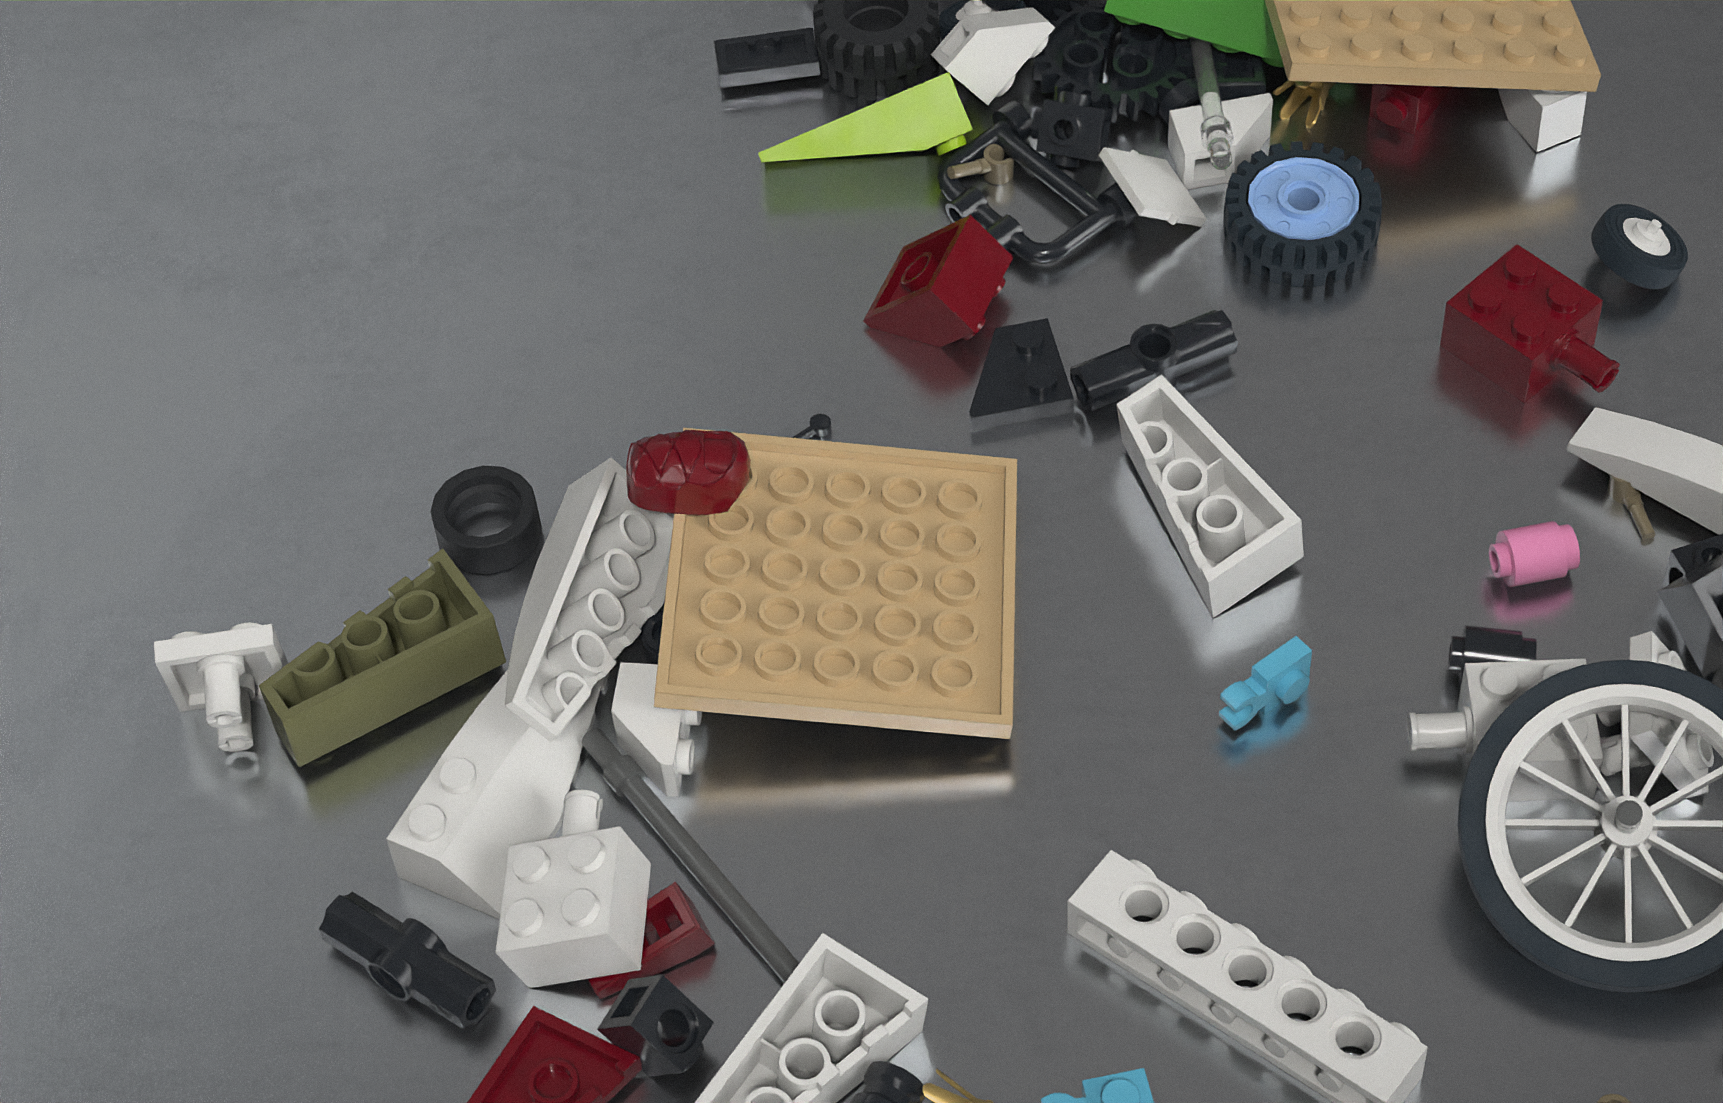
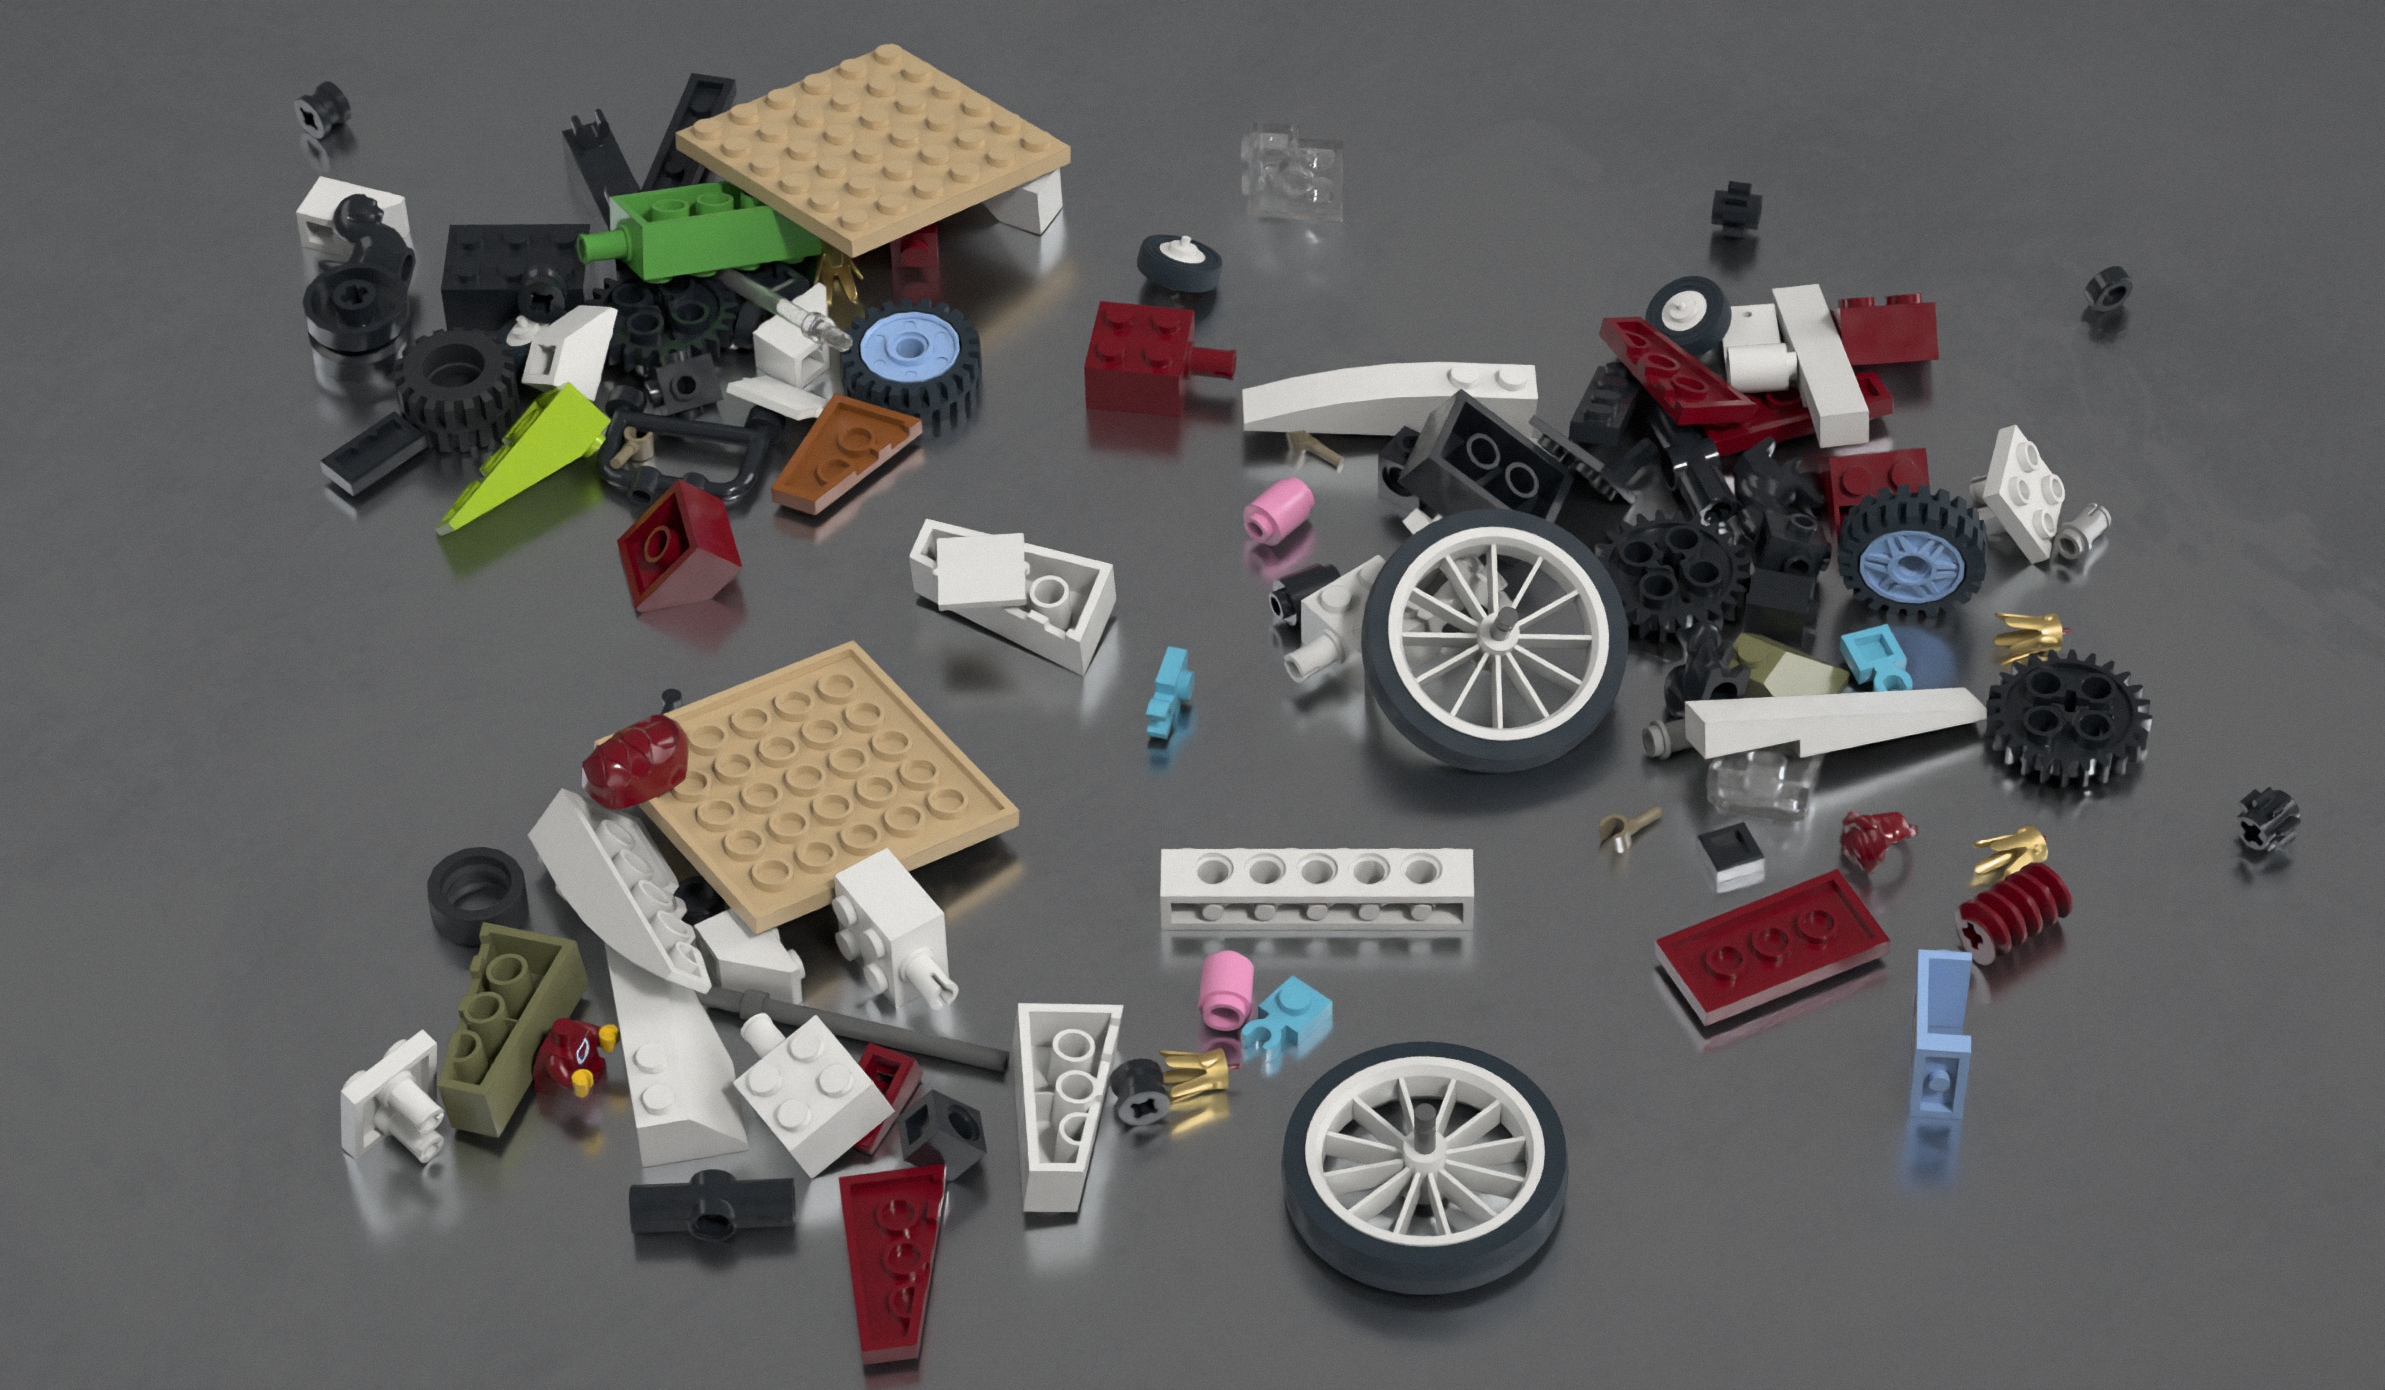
camera: 40 degrees left, 5 degrees down
black wing [969,318,1074,432] -> none
black piece [1070,310,1238,411] -> none
none -> dark red piece [533,1018,621,1107]
none -> dark orange wing [771,393,922,515]
none -> white brick [832,848,959,1010]
none -> white piece [933,533,1030,611]
none -> bright pink brick [1198,950,1254,1031]

